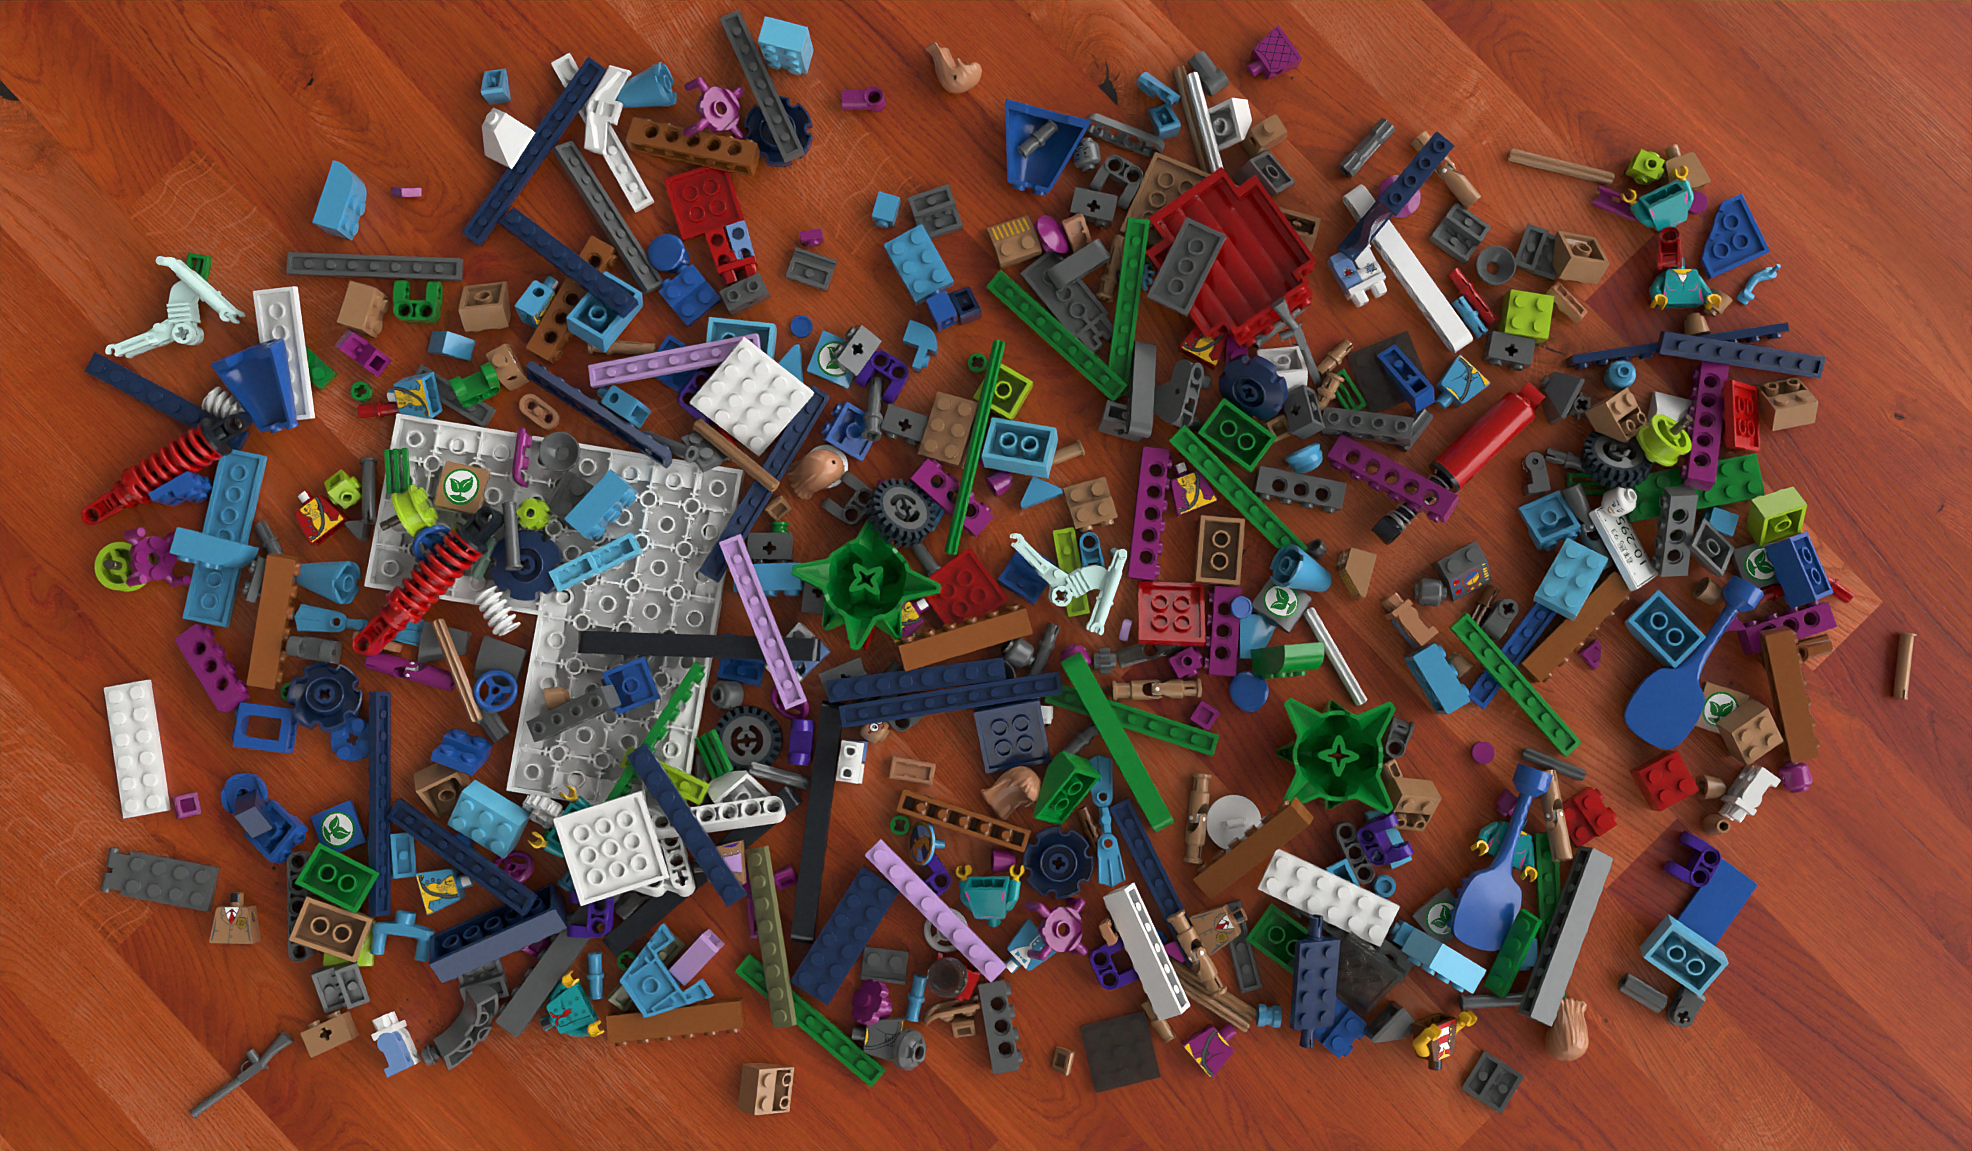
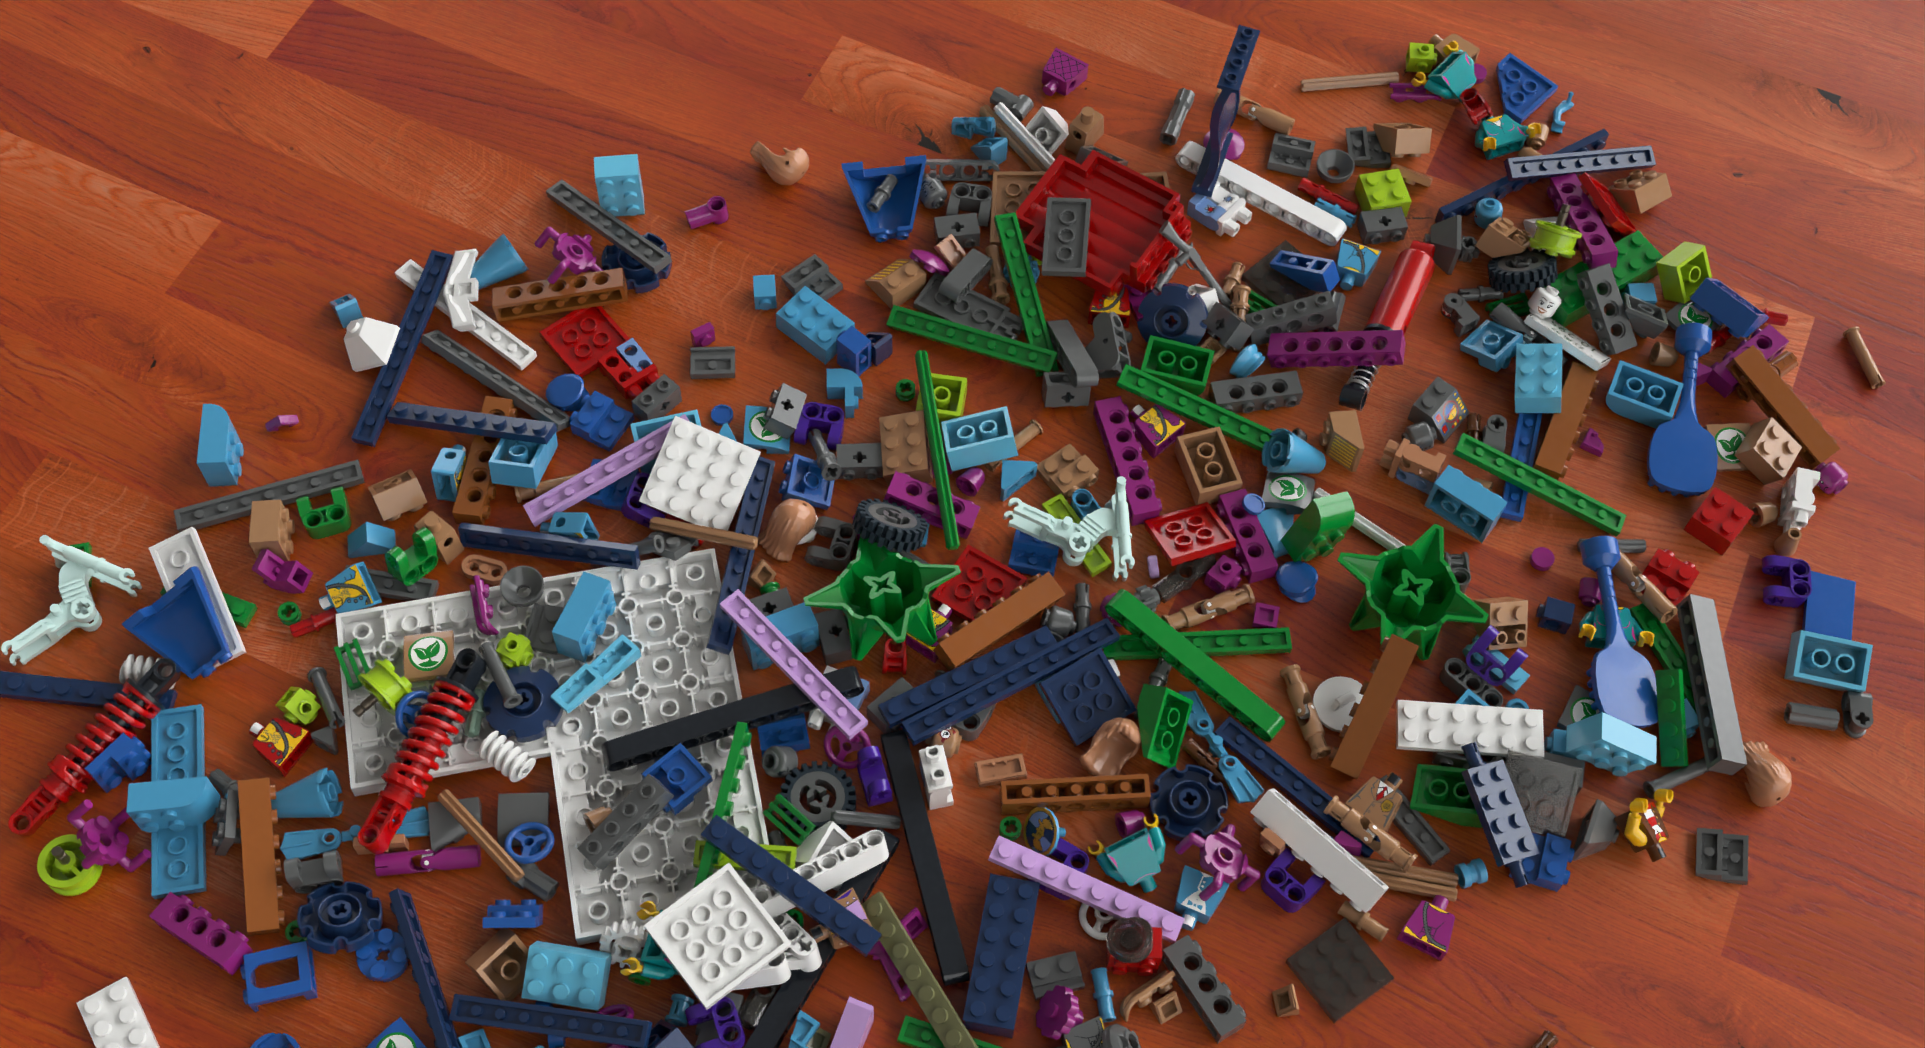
camera: 25 degrees left, 25 degrees down
none -> dark blue brick [1536,597,1575,634]

